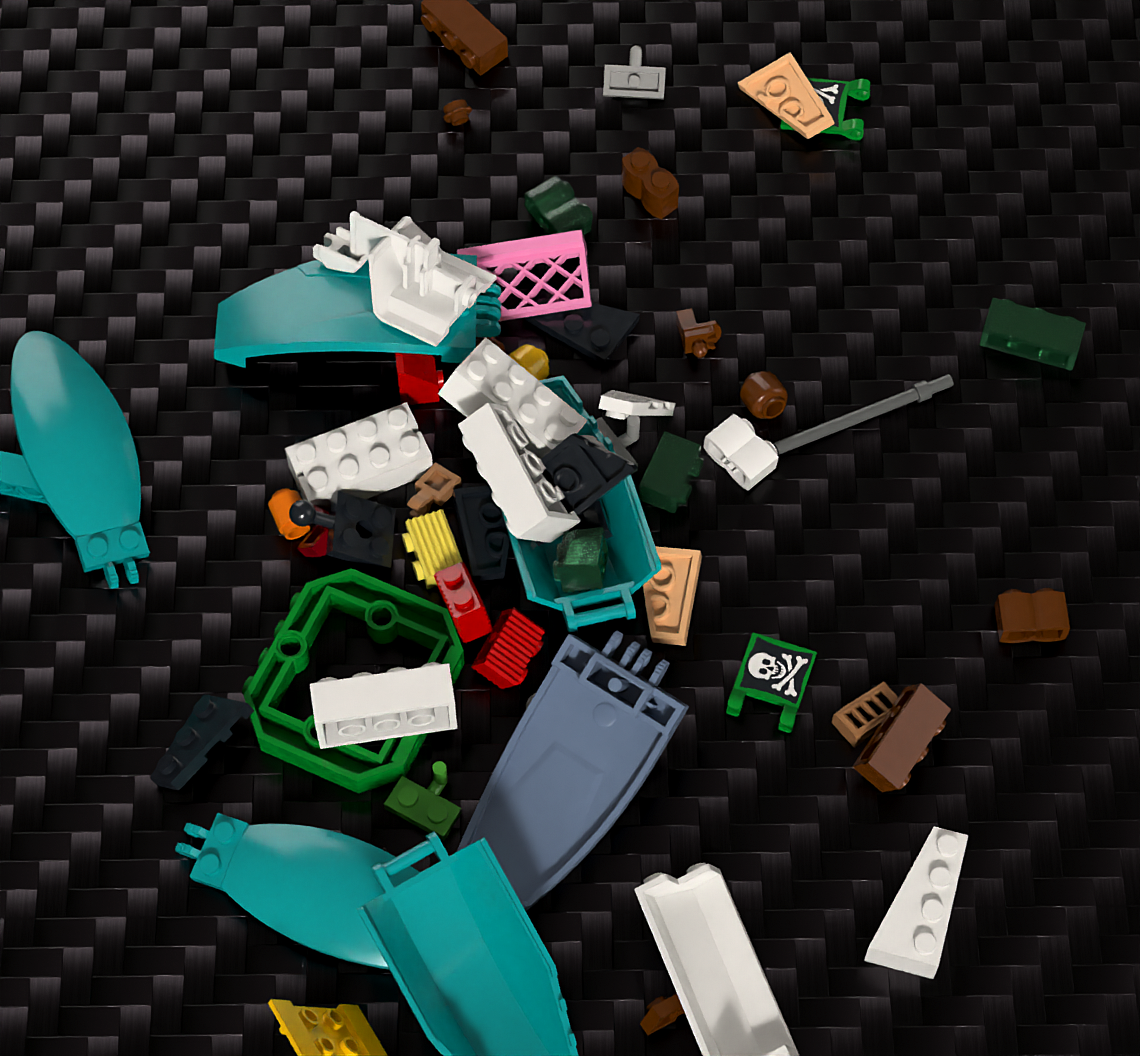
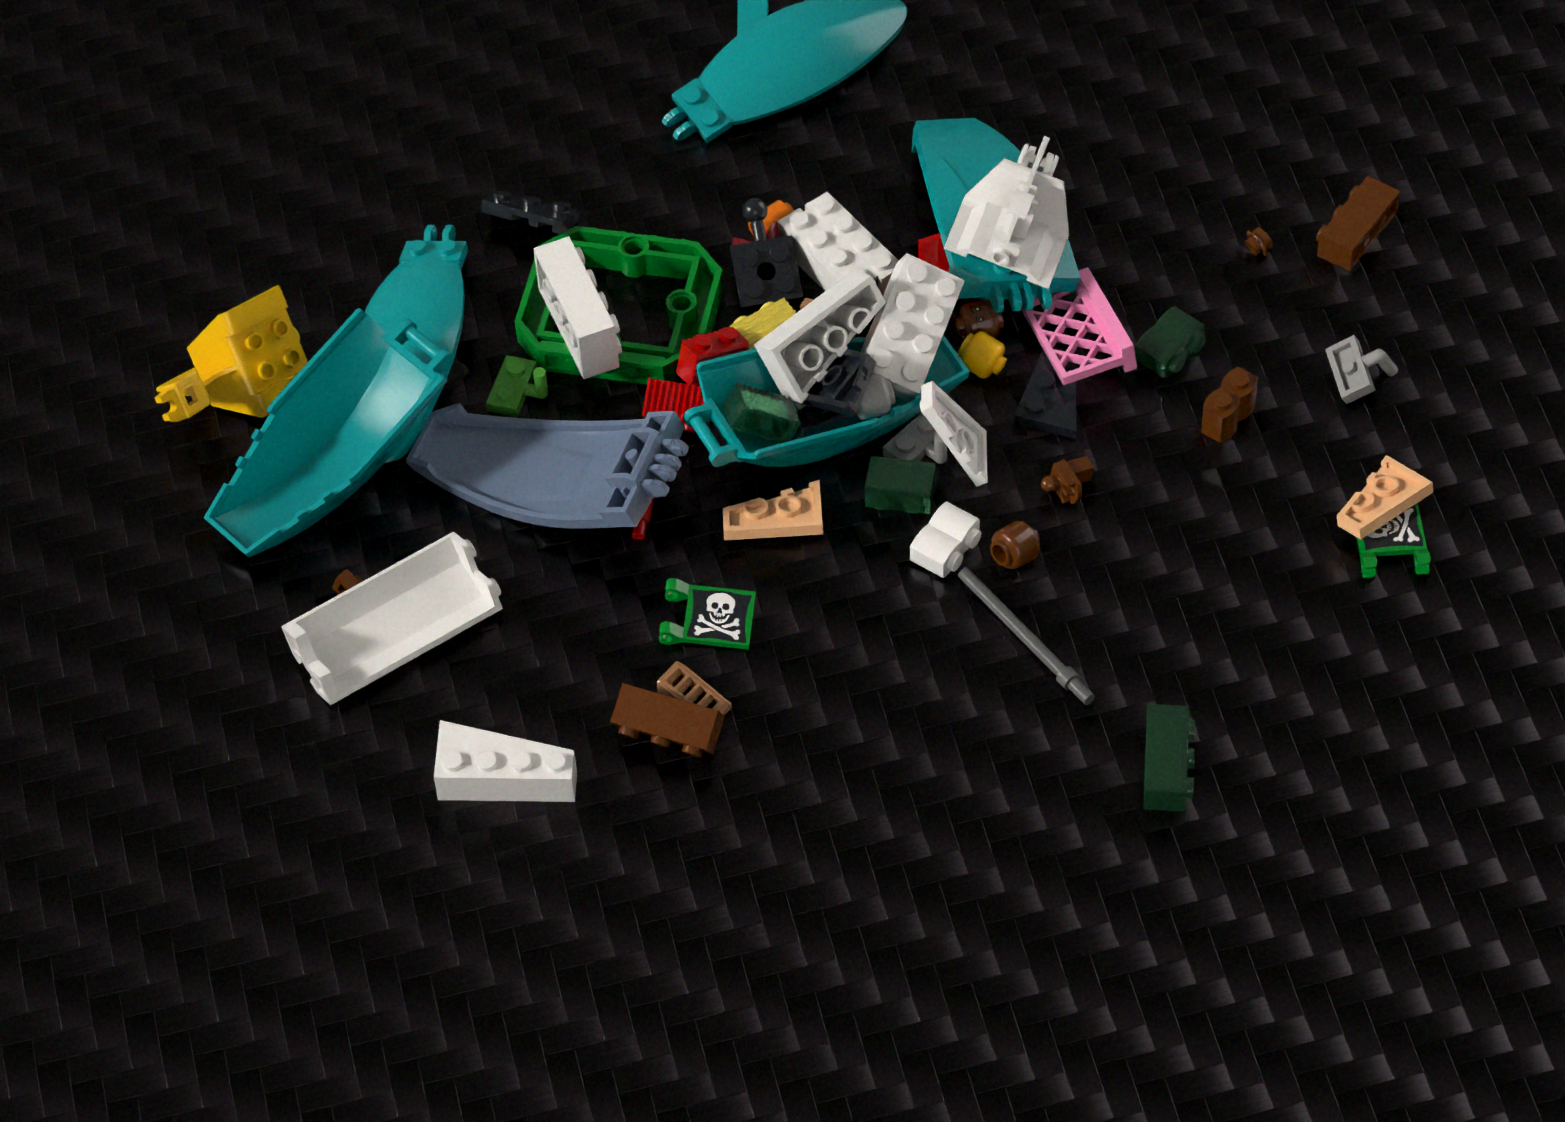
camera: 80 degrees right, 10 degrees down
reddish brown brick [994,588,1070,643] -> none

